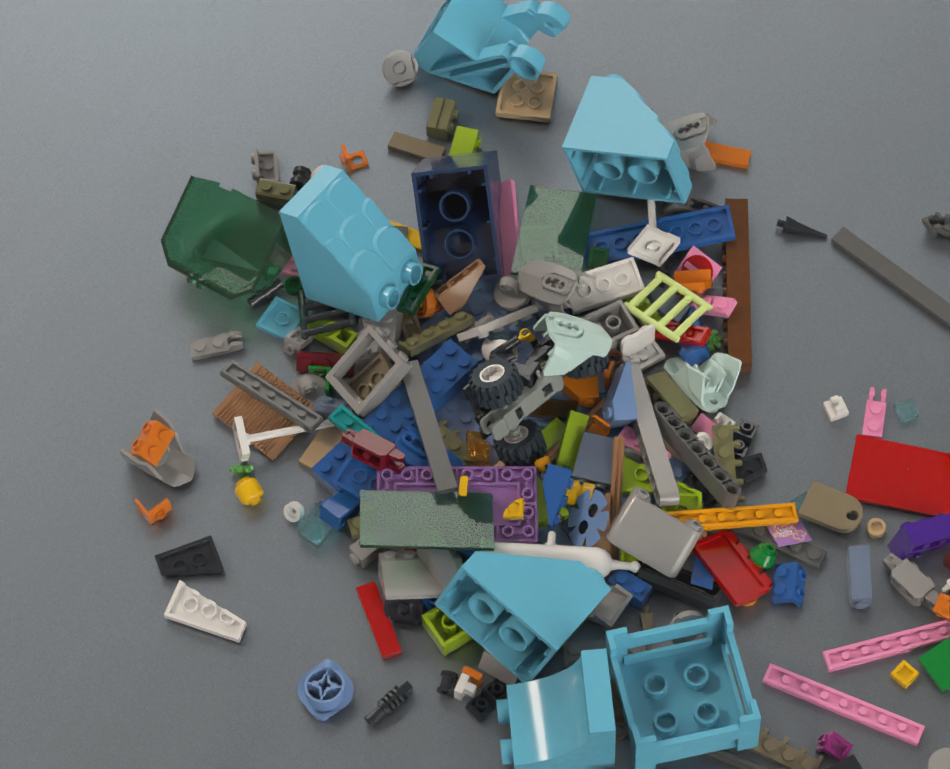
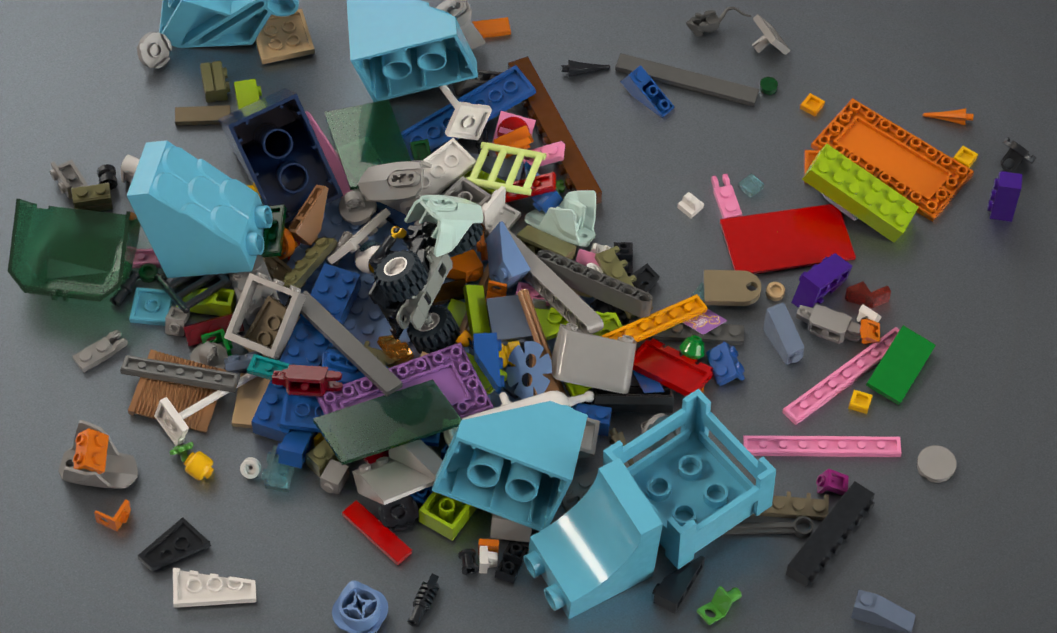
camera: 30 degrees left, 5 degrees down
orange bracket [339,144,369,173] -> none
yellow tile [459,476,468,496] -> none
yellow tile [503,498,525,520] -> none
none -> blue slope [620,65,675,118]

